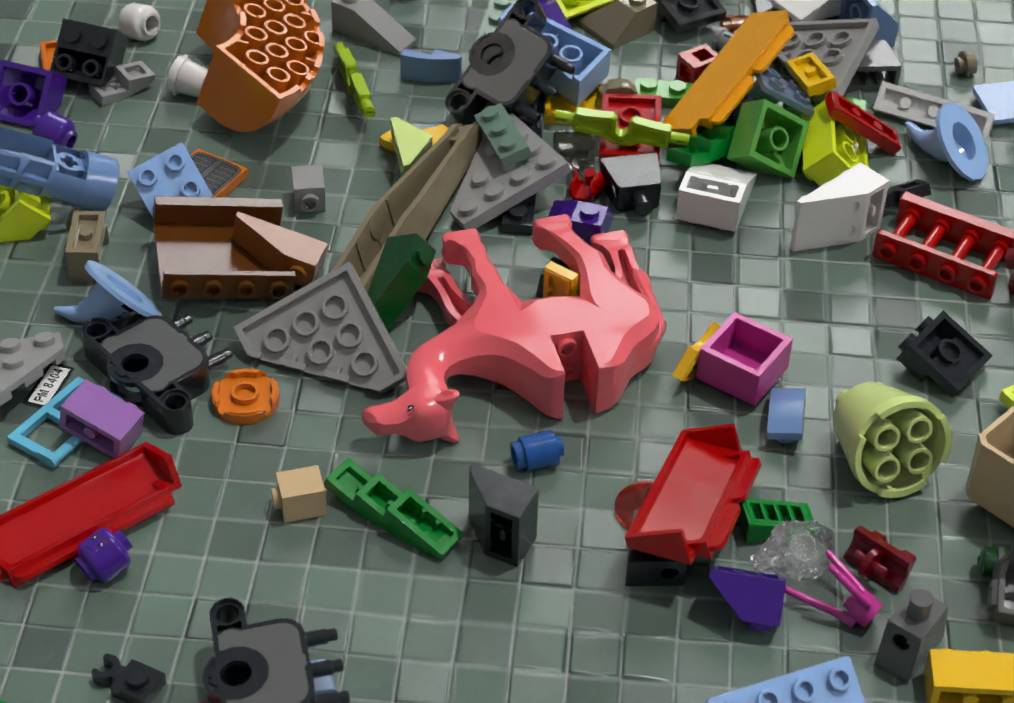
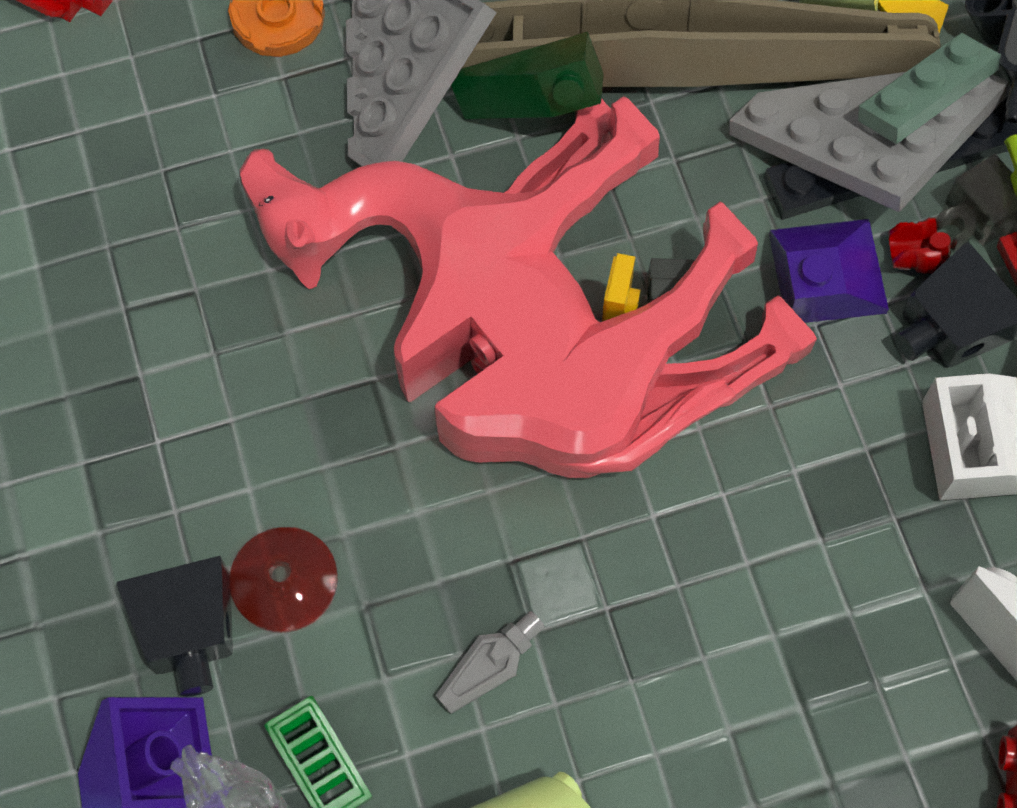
camera: 70 degrees right, 25 degrees up
tan brick [271,465,327,523] -> none
green slope [324,457,464,559] -> none
black slope [468,463,539,567] -> none
blue brick [510,430,564,471] -> none
red slope [624,424,762,565] -> none
yellow tile [672,321,721,381] -> none
dark pink piece [696,312,793,406] -> none
medium blue slope [767,388,806,443] -> none
none -> light grey piece [435,611,545,714]

